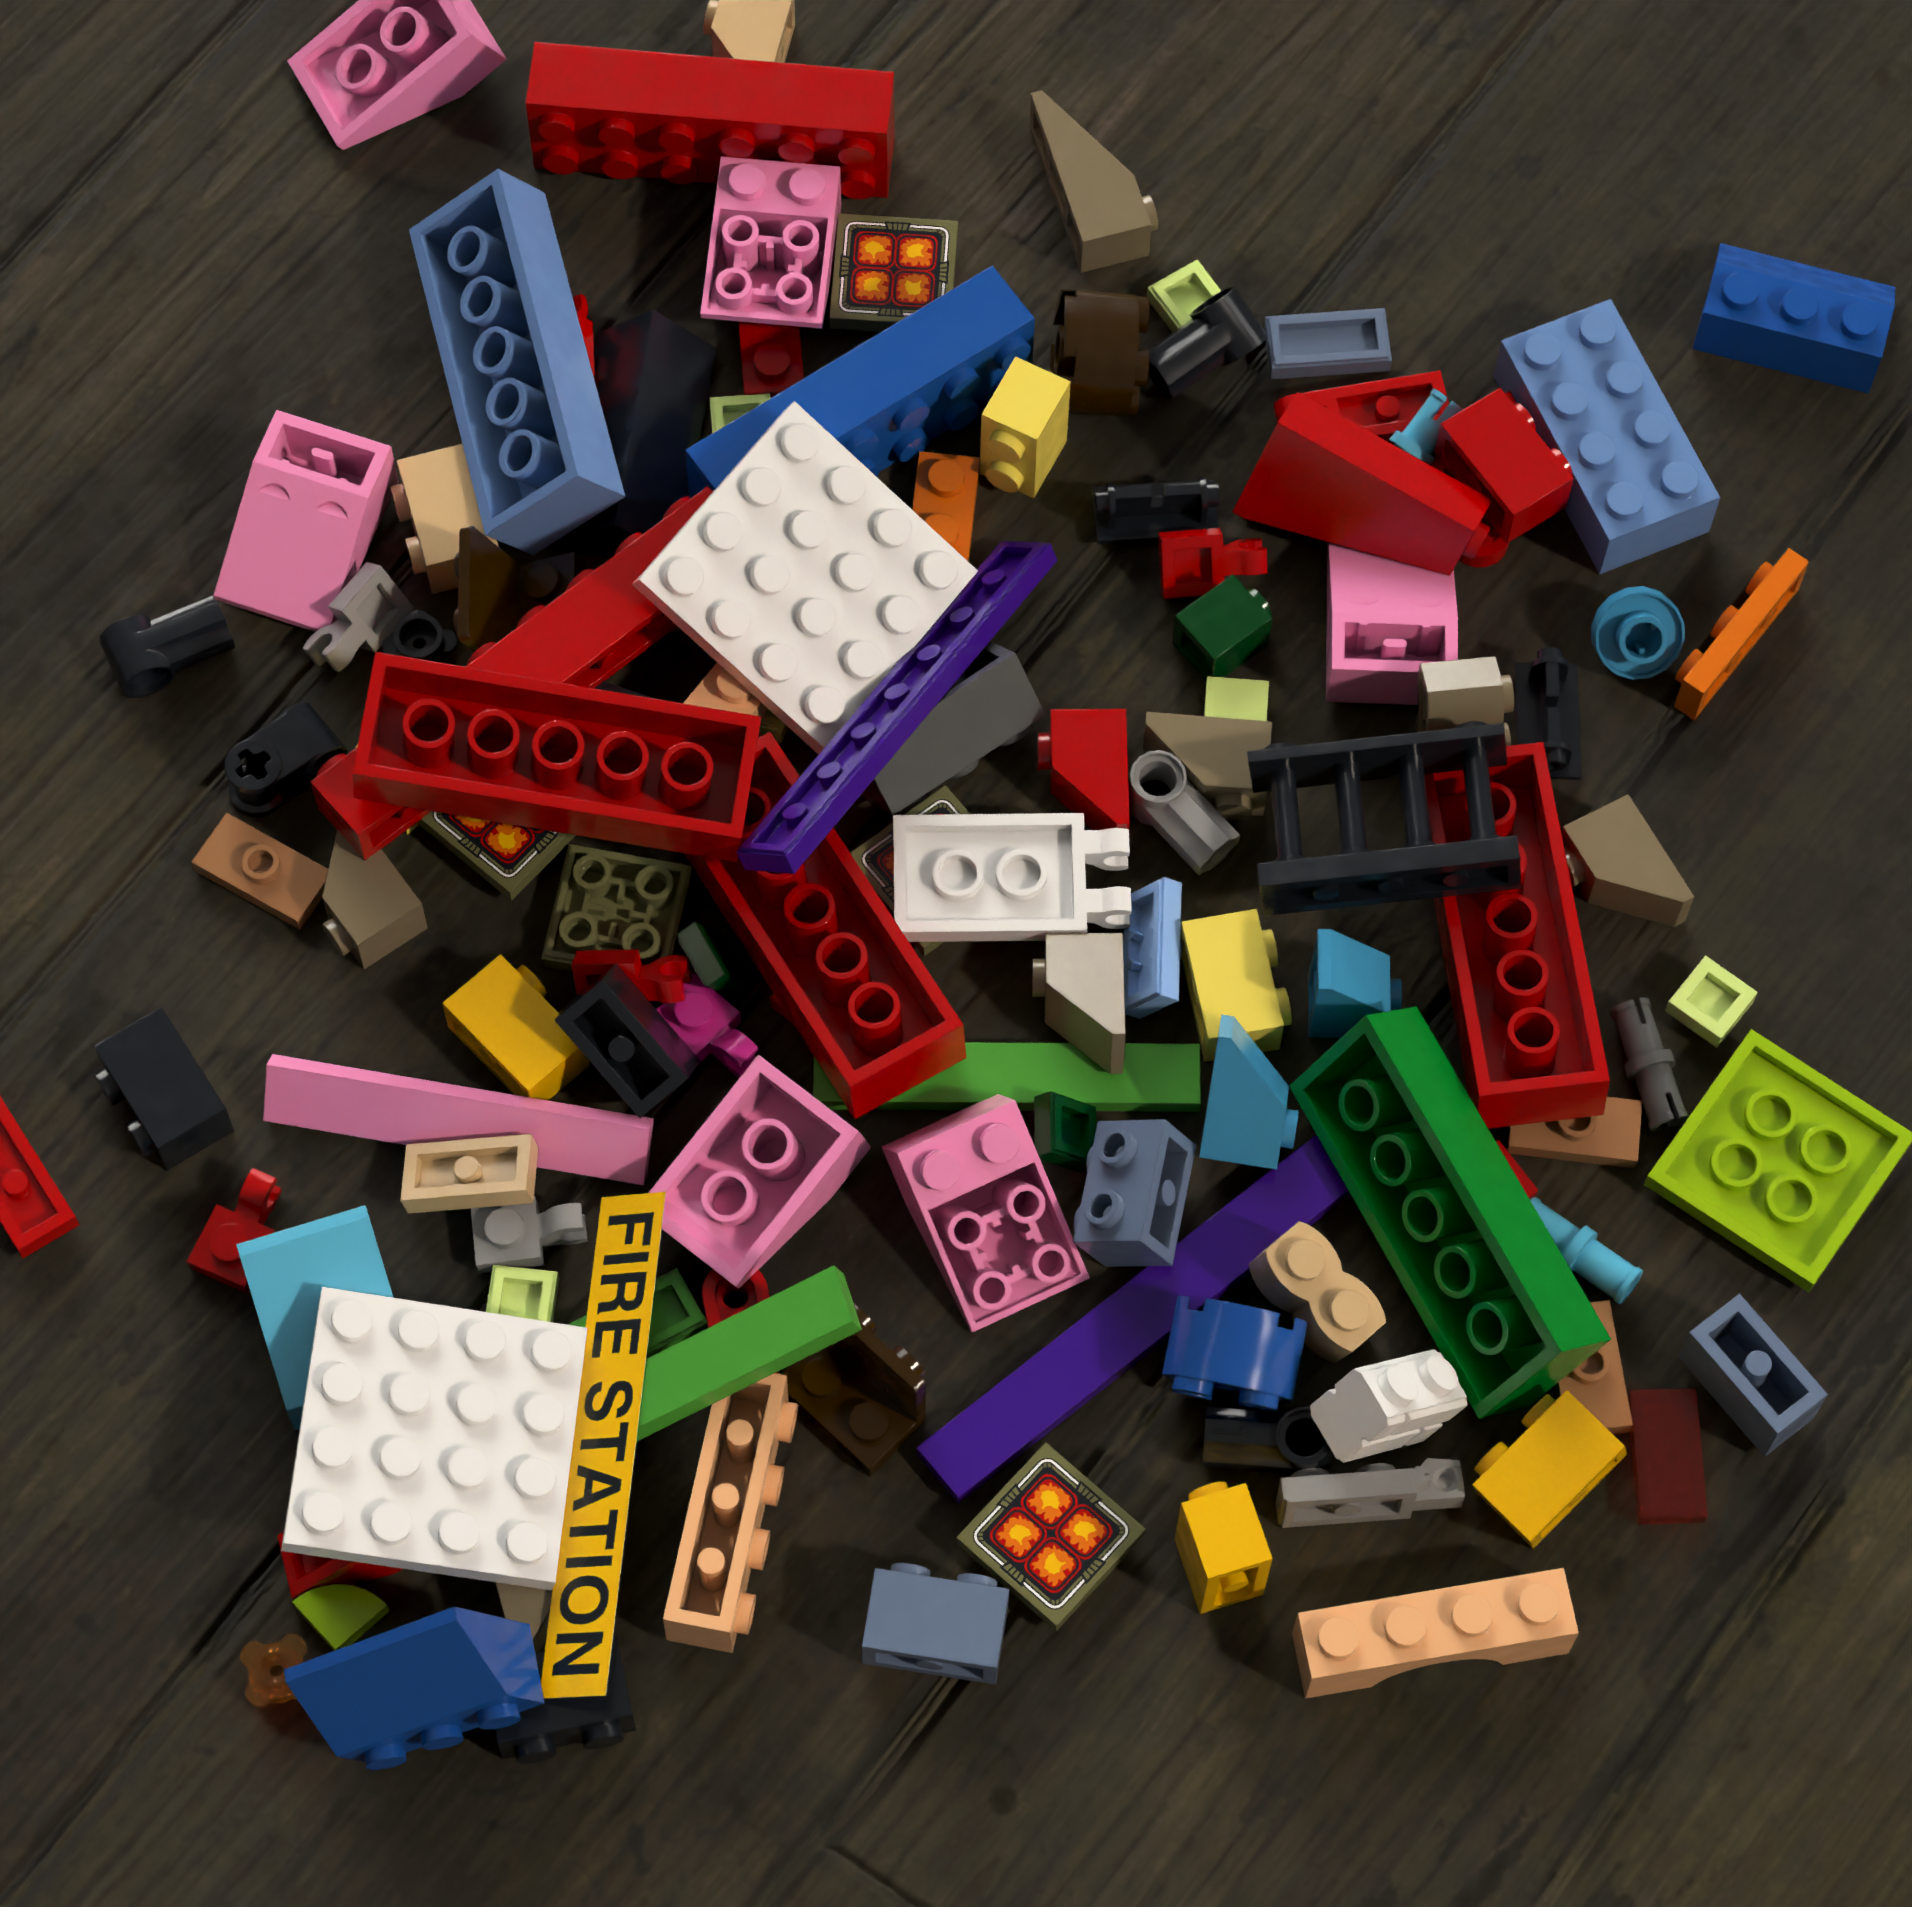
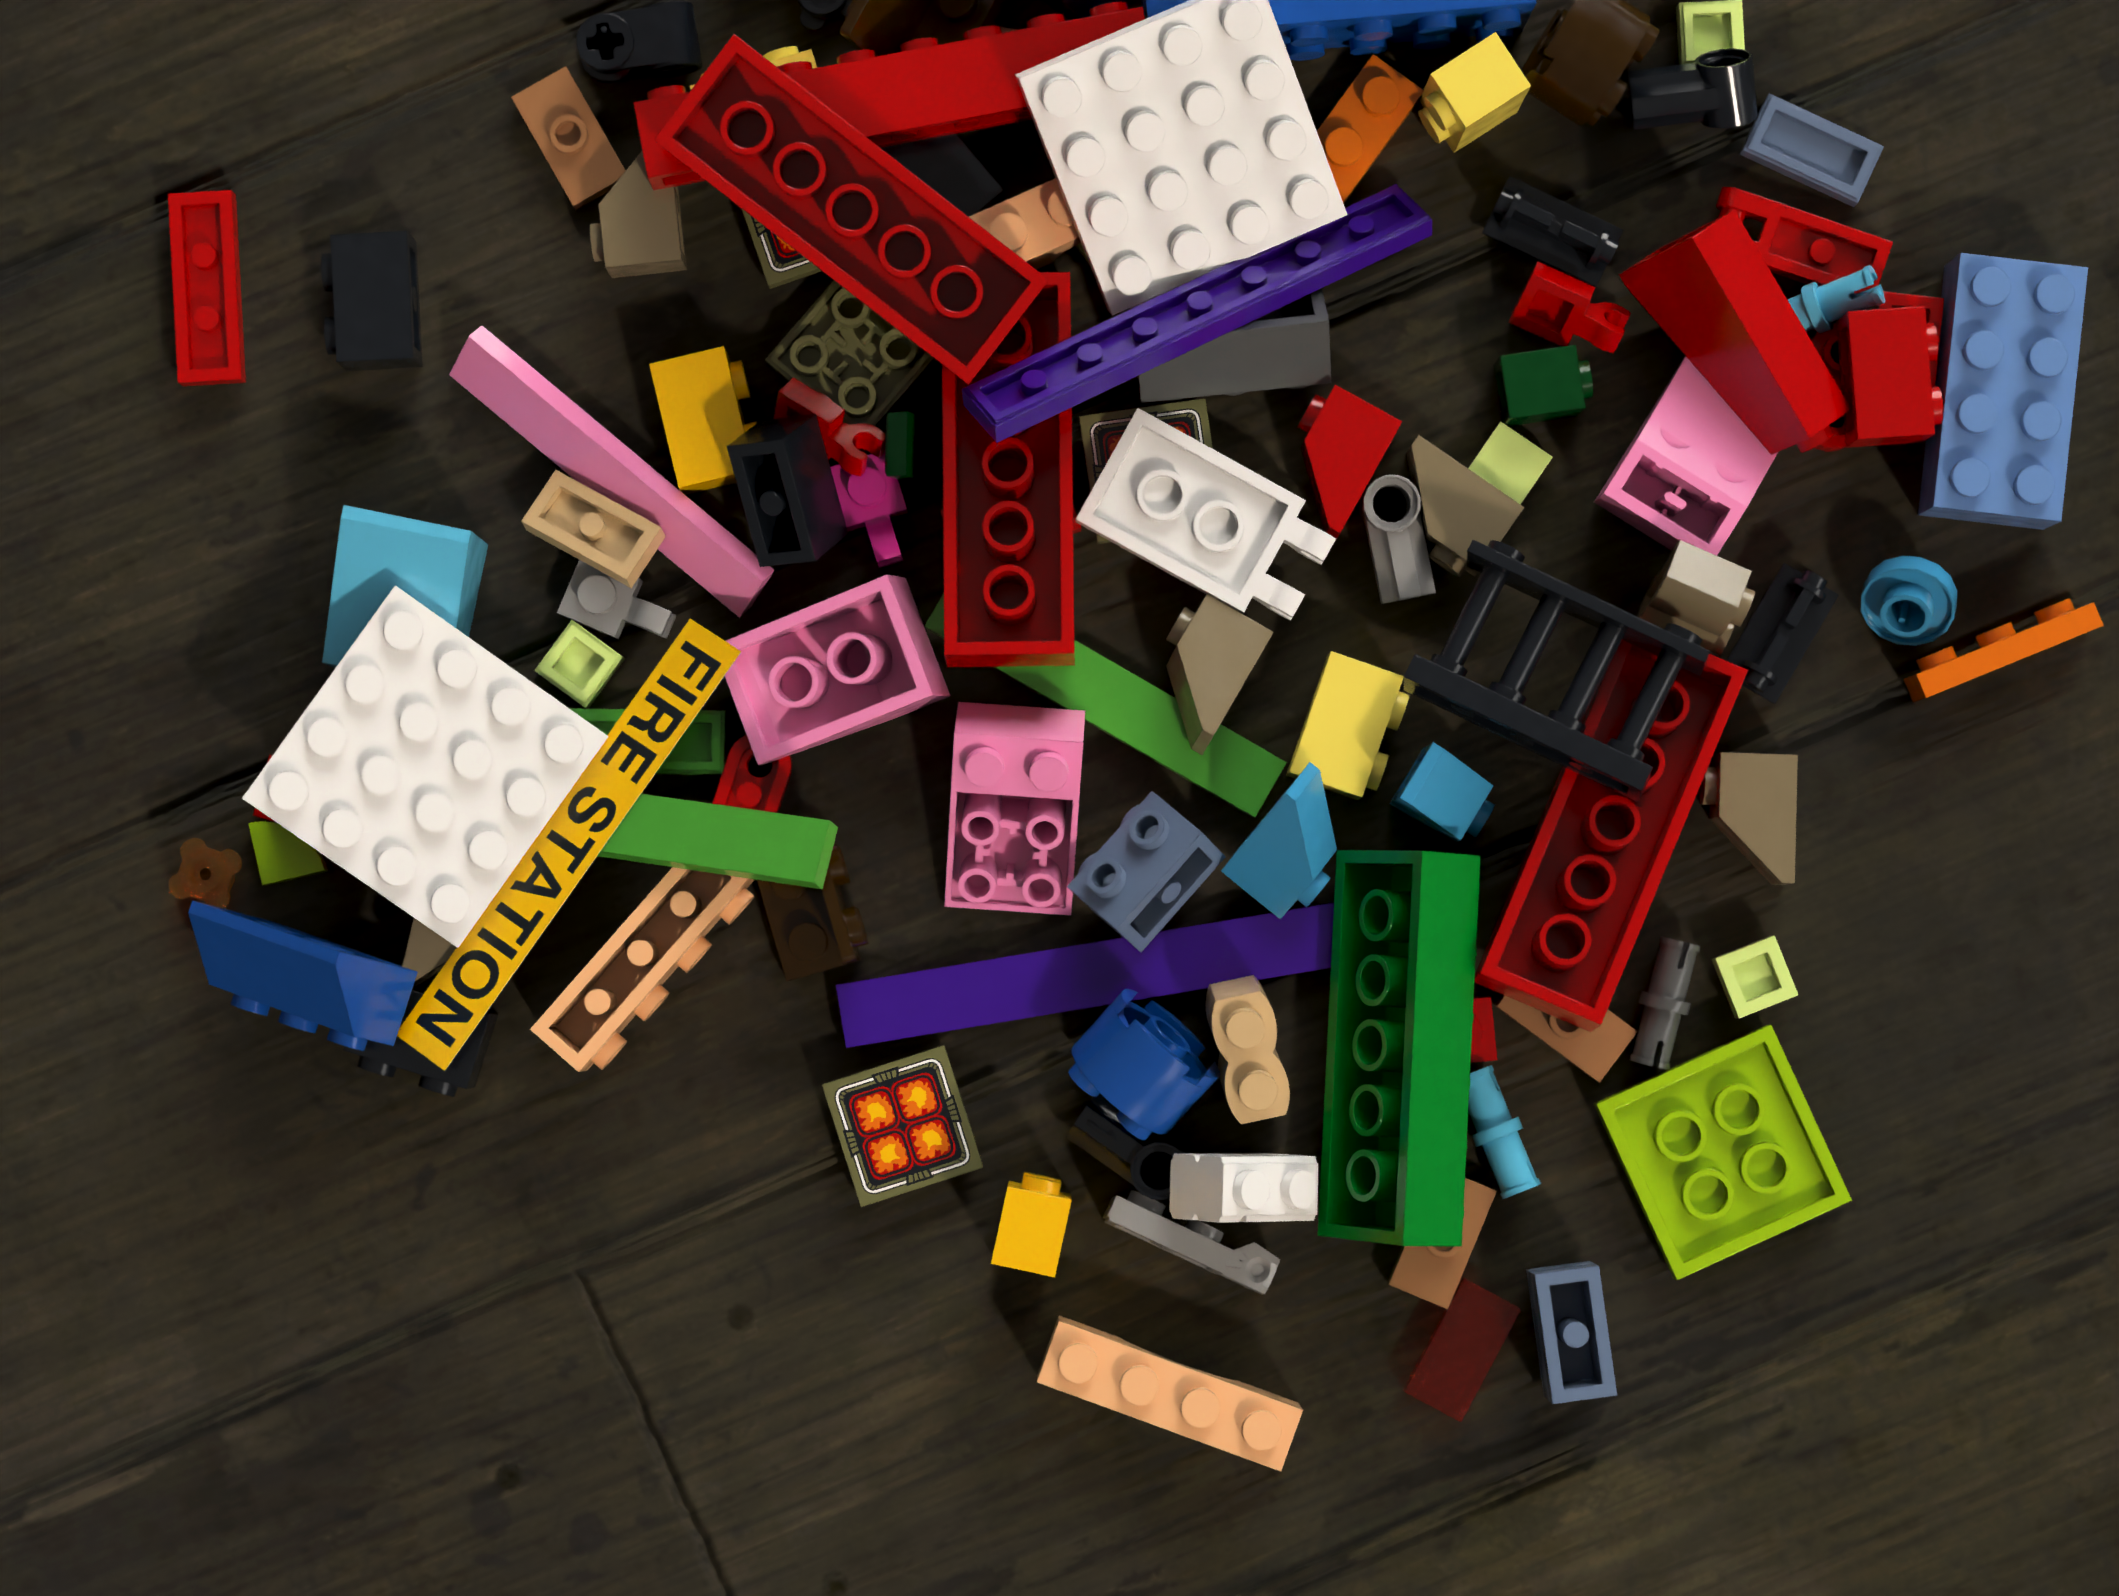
camera: 30 degrees right, 20 degrees up
red plate [186,1168,282,1295] -> none
sand blue brick [862,1563,1009,1685] -> none
dark green tile [1034,1091,1097,1173] -> none
light blue plate [1123,877,1183,1019] -> none
yellow brick [1472,1390,1627,1549] -> none

